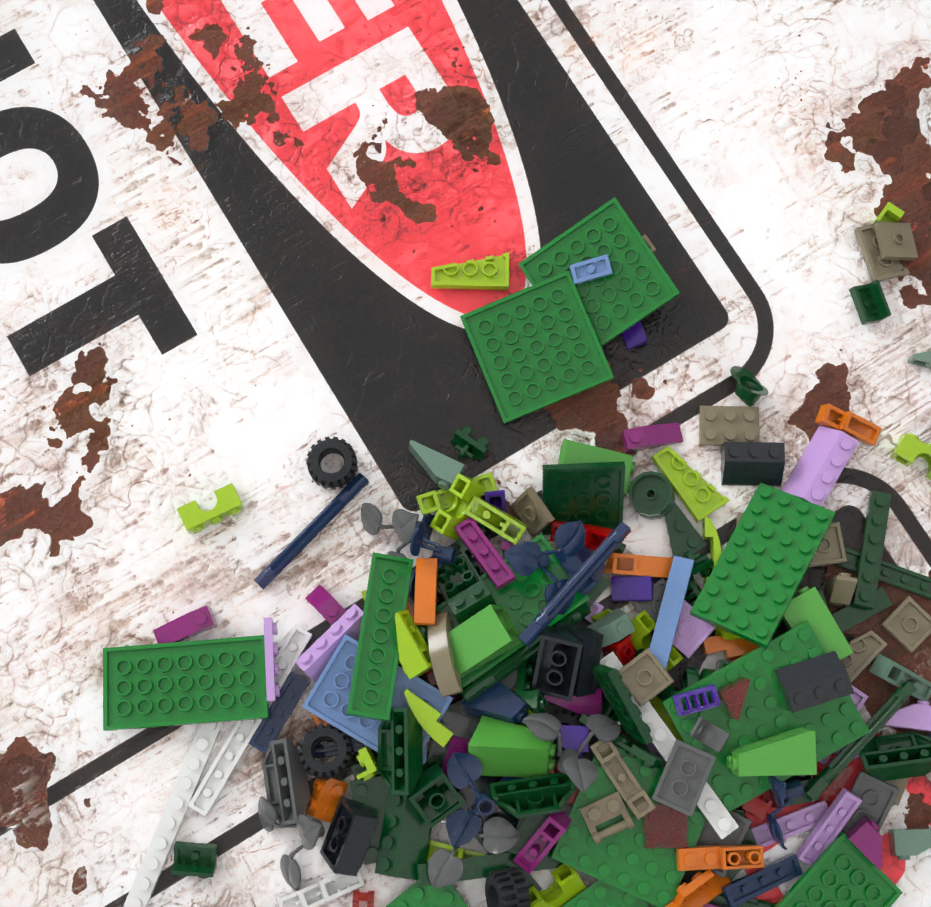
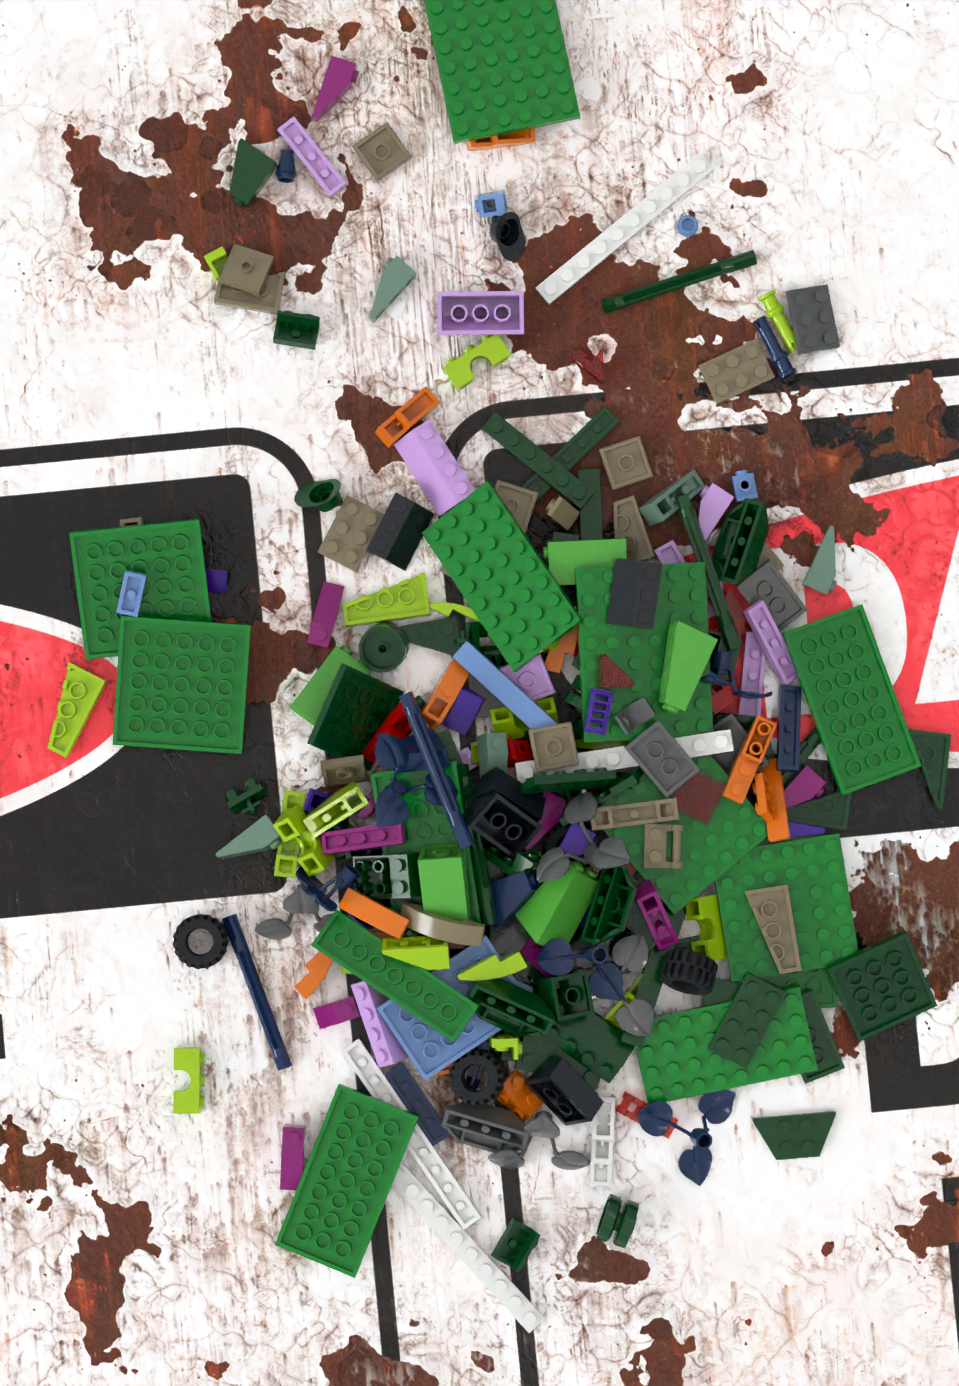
camera: 60 degrees left, 10 degrees up
lavender plate [264,617,280,702] -> none
magenta slope [846,816,882,870] -> none
none -> orange slope [294,951,333,999]

